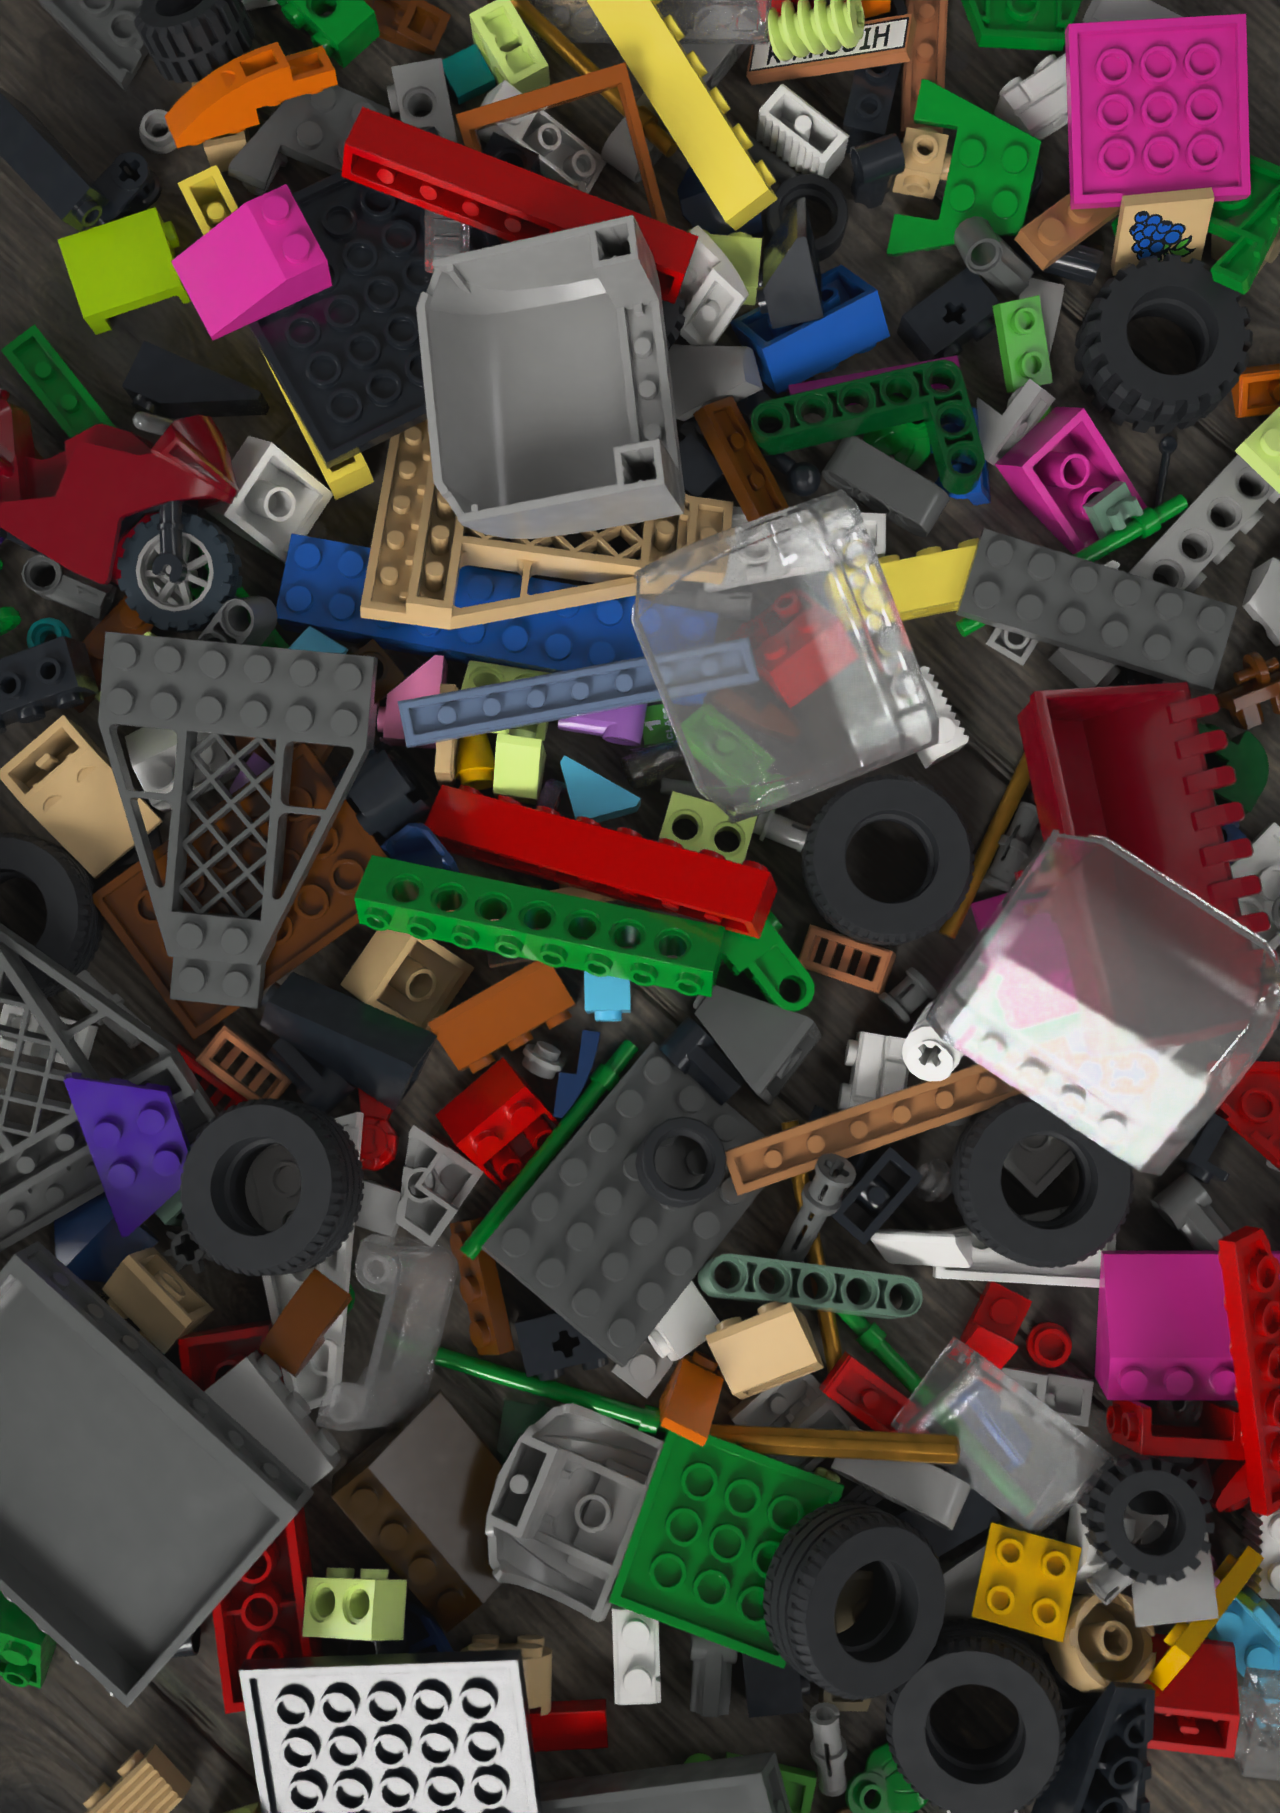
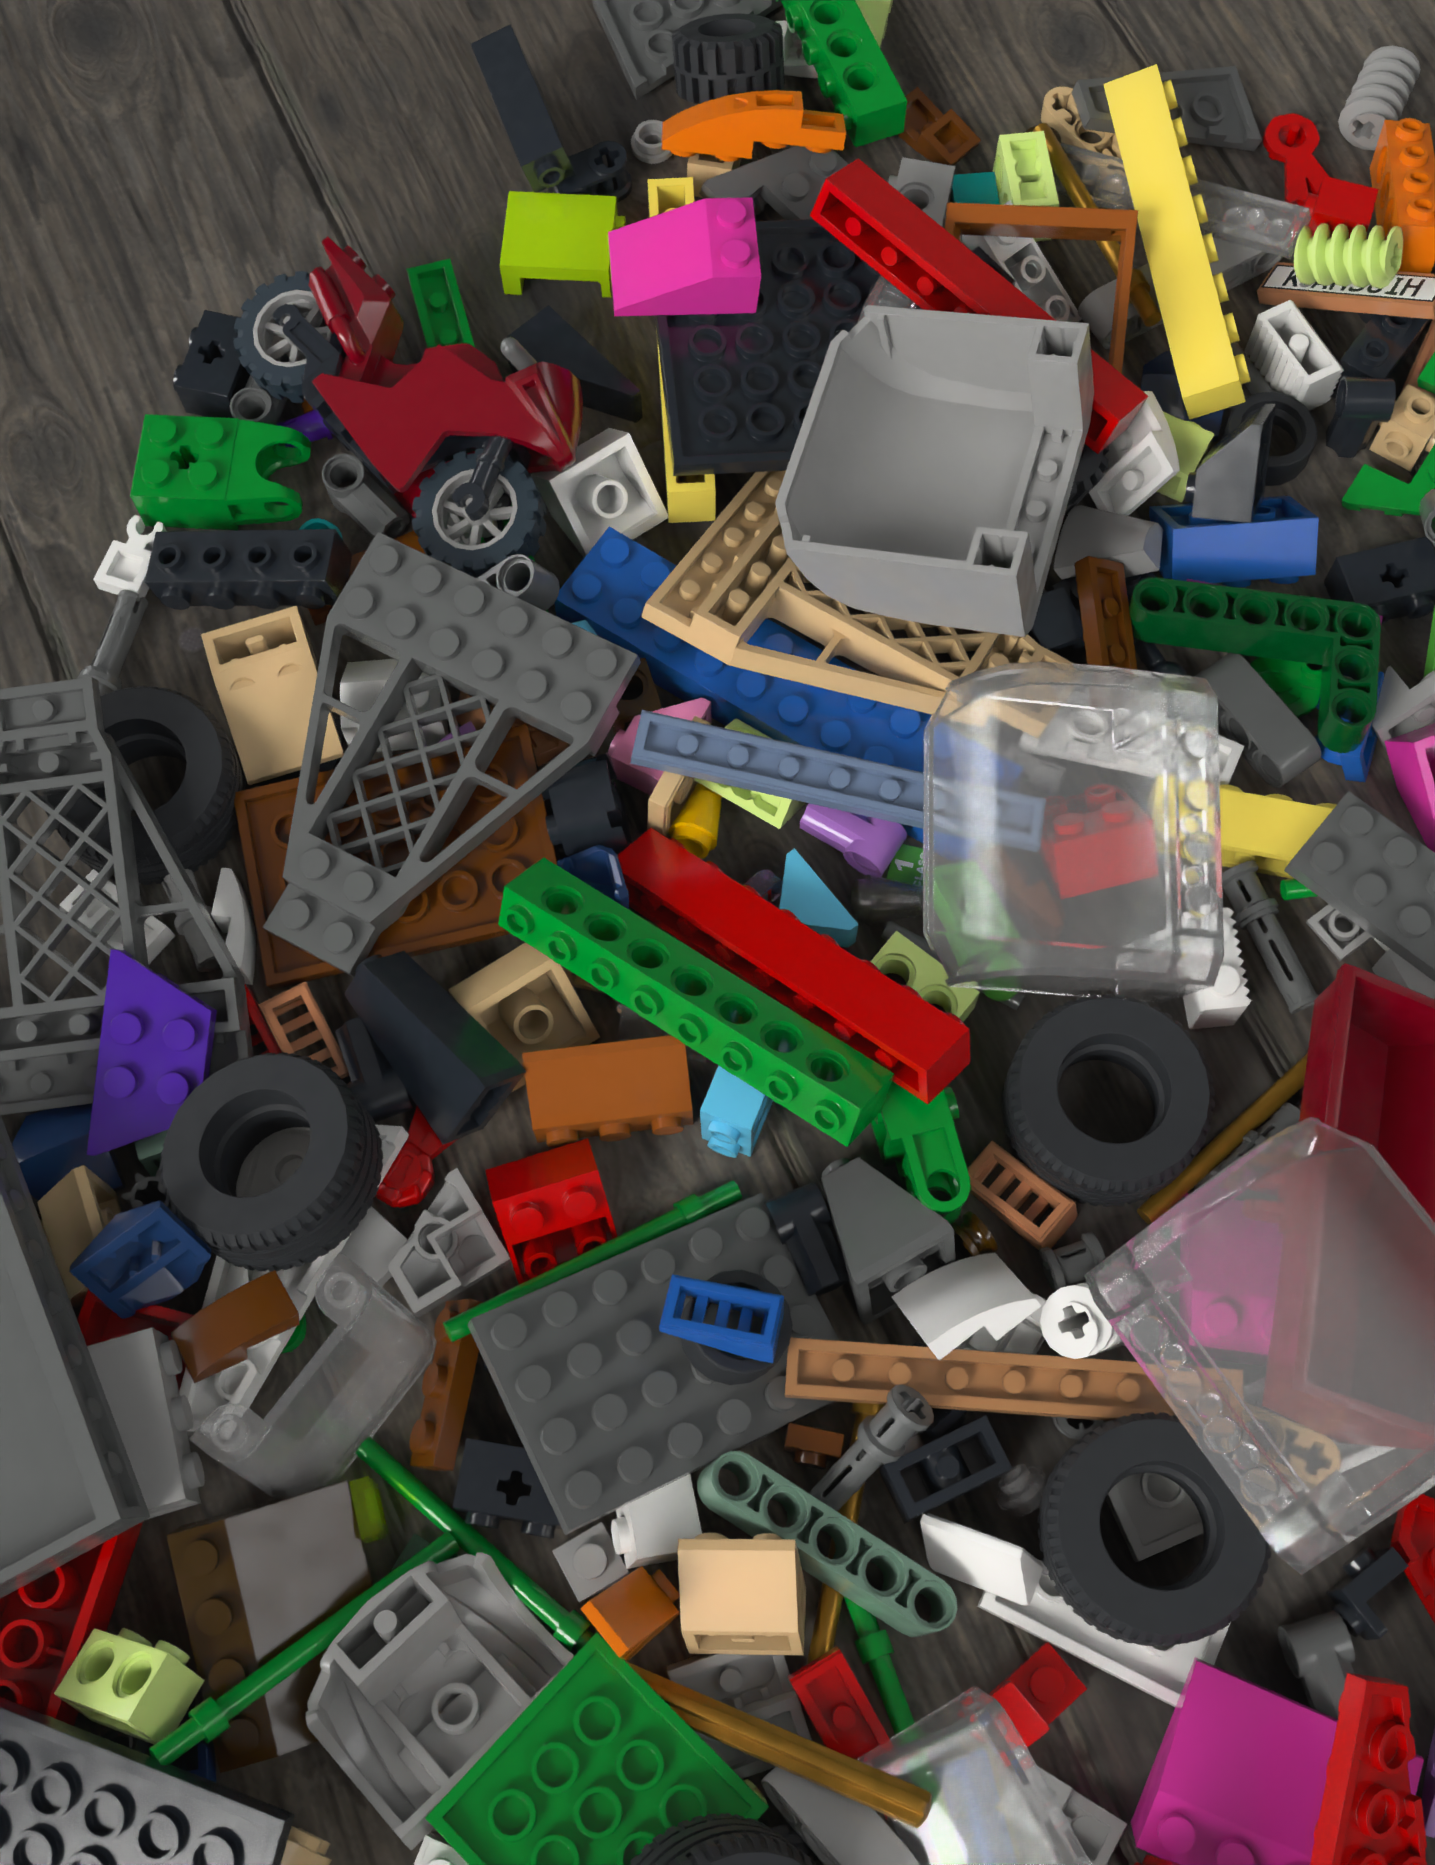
camera: 25 degrees right, 15 degrees down
yellowish green slope [493,728,546,806] -> none
light grey plate [522,1041,565,1079] -> none
dark blue slope [553,1030,601,1118] -> none
light grey pin [753,809,810,852] -> none
red plate [1026,1322,1072,1368] -> none
none -> dark blue slope [69,1201,211,1319]
none -> green bar [149,1532,459,1765]
none -> white slope [211,868,256,985]
none -> clear neon green tile [349,1476,389,1543]
none -> blue slope [659,1274,784,1363]
none -> reddish brown plate [784,1423,845,1469]
none -> white slope [892,1253,1041,1361]
none -> dark brown bush [950,1211,998,1258]
none -> dark grey pin [1214,860,1319,1014]

